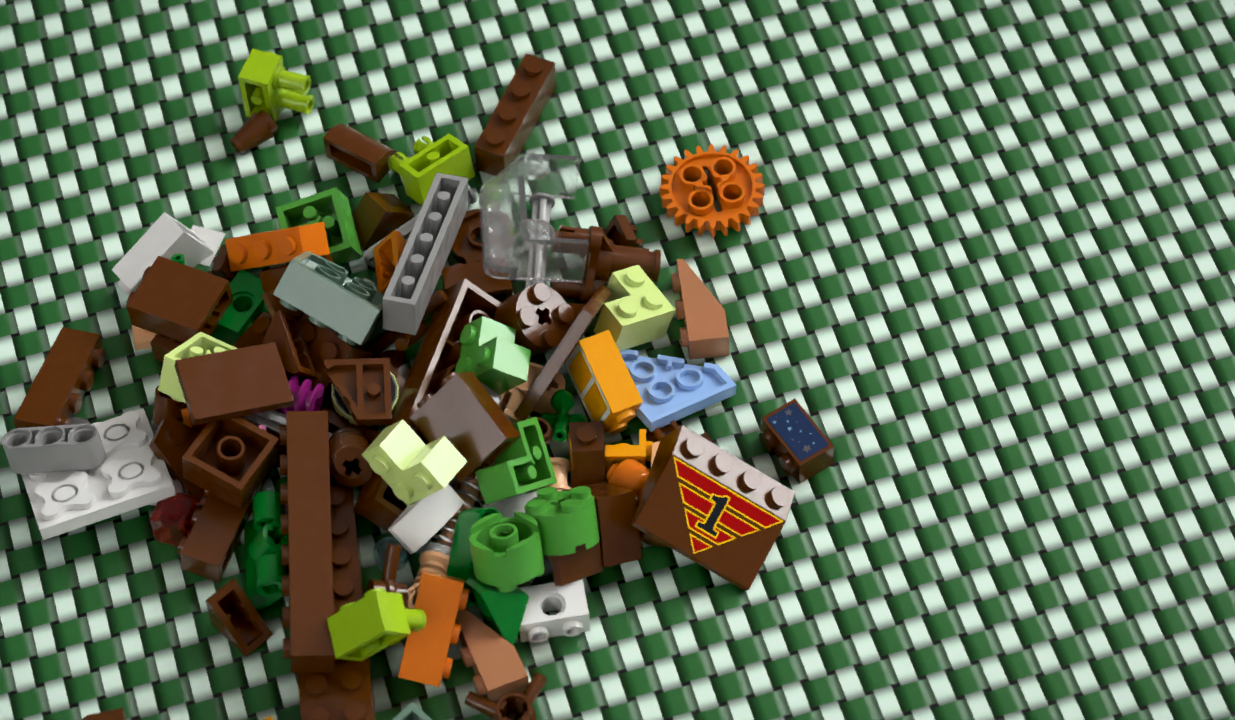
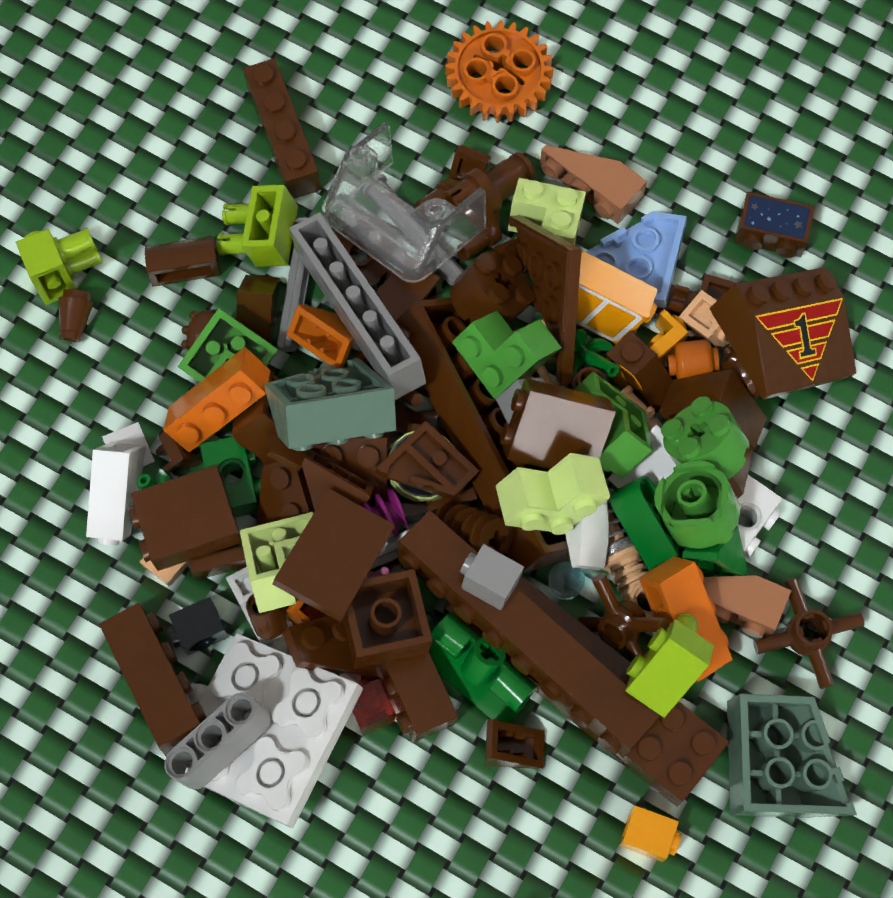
camera: 45 degrees left, 15 degrees up
none -> black brick [167,597,229,656]
none -> light grey brick [460,544,524,611]

